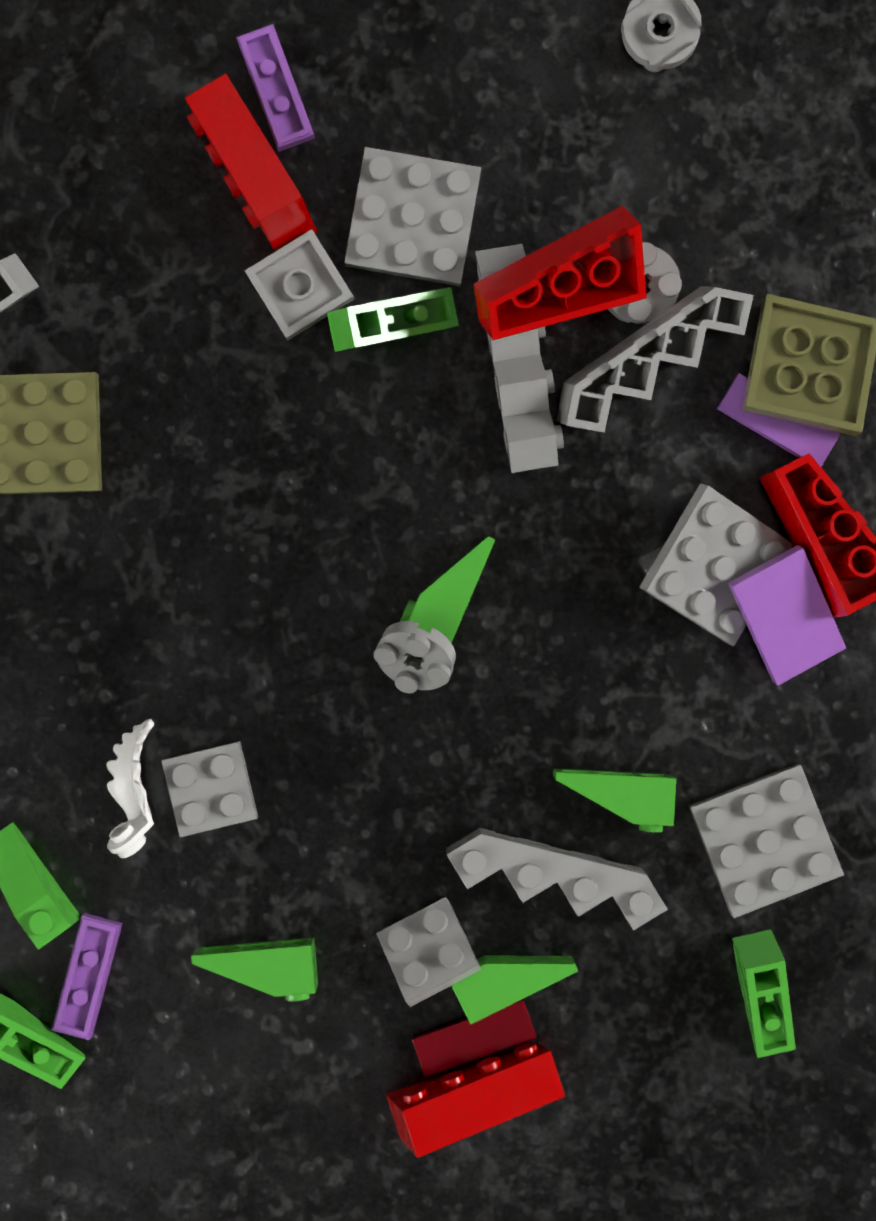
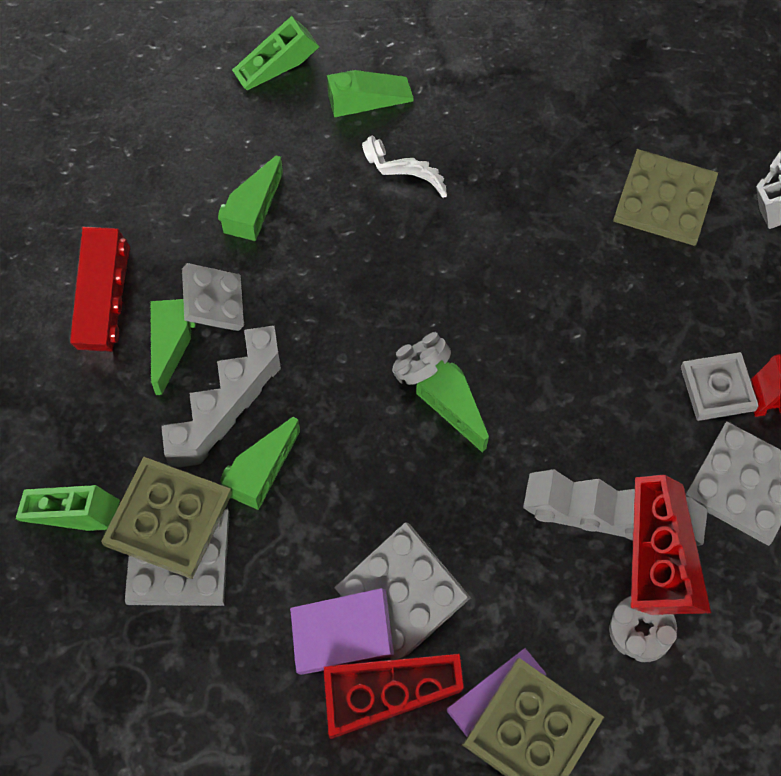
camera: 110 degrees right, 25 degrees down
medium lavender tile [51,913,123,1040] -> none
light grey plate [161,741,258,837] -> none
bright green slope [327,287,459,352] -> none
dark red tile [412,999,537,1077] -> none
light grey brick [555,286,754,433] -> none
none -> olive plate [101,457,232,579]

